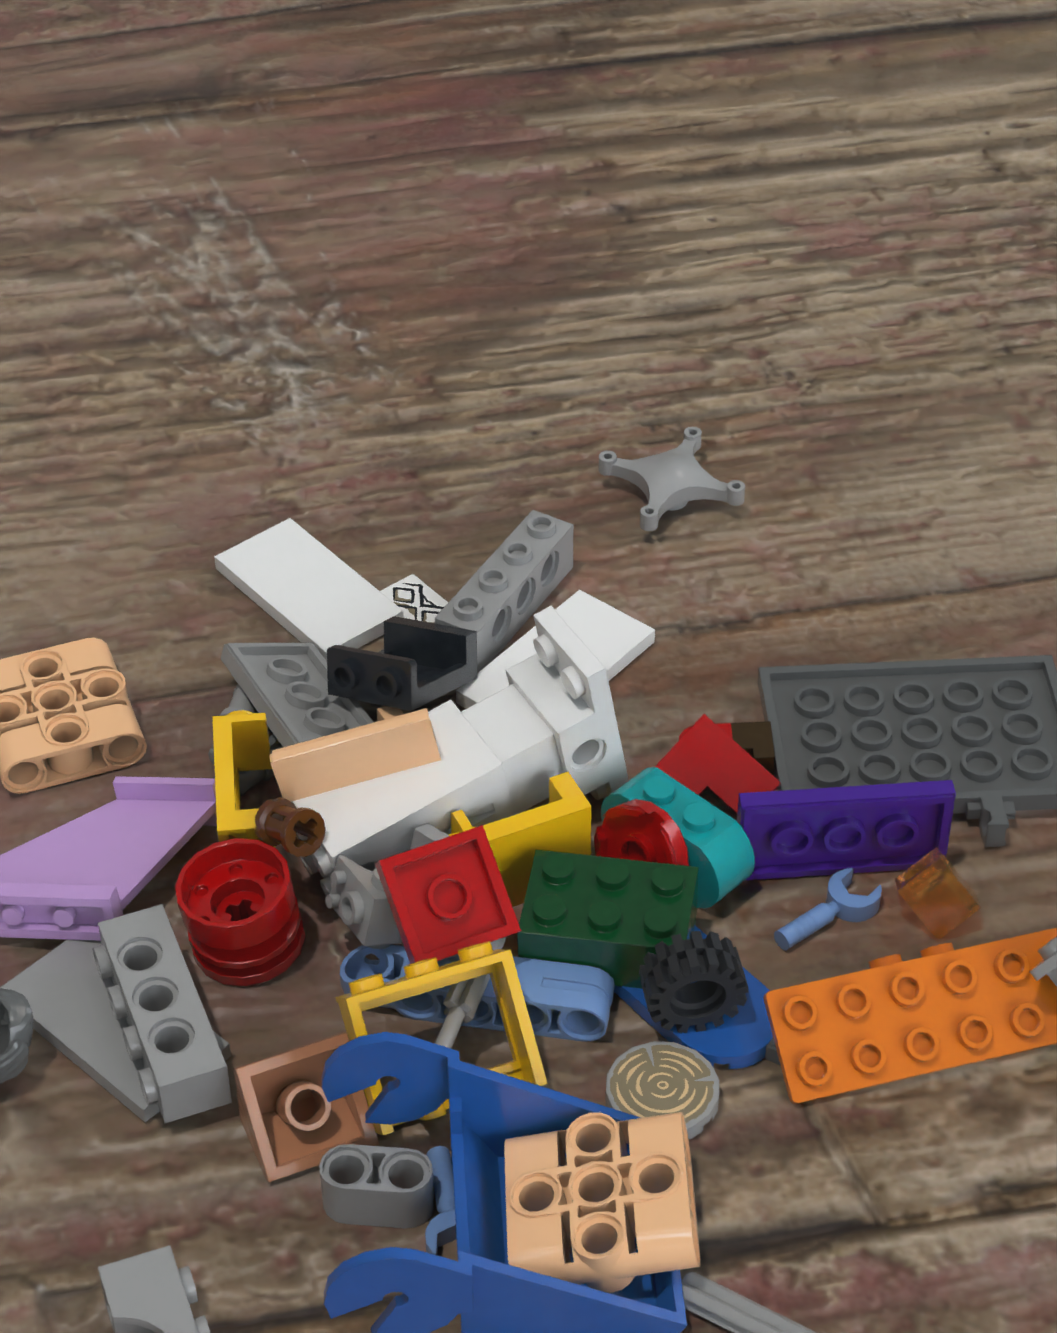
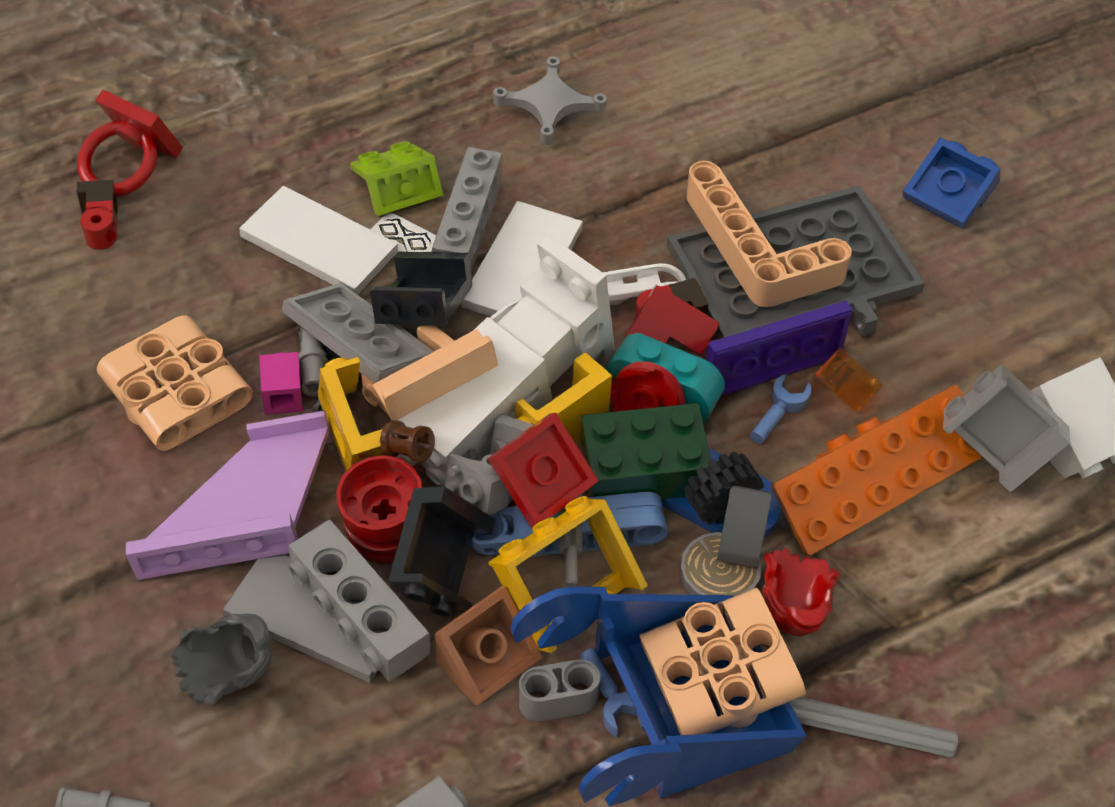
camera: 20 degrees left, 10 degrees up
none -> red leg [76,180,118,250]
none -> red tile [77,89,183,197]
none -> dark pink brick [260,352,303,415]
none -> lime bracket [350,141,444,216]
none -> black panel [388,487,496,617]
none -> white piece [602,263,687,305]
none -> light nougat beam [686,161,852,307]
none -> dark grey panel [717,485,772,568]
none -> red hair [762,548,841,637]

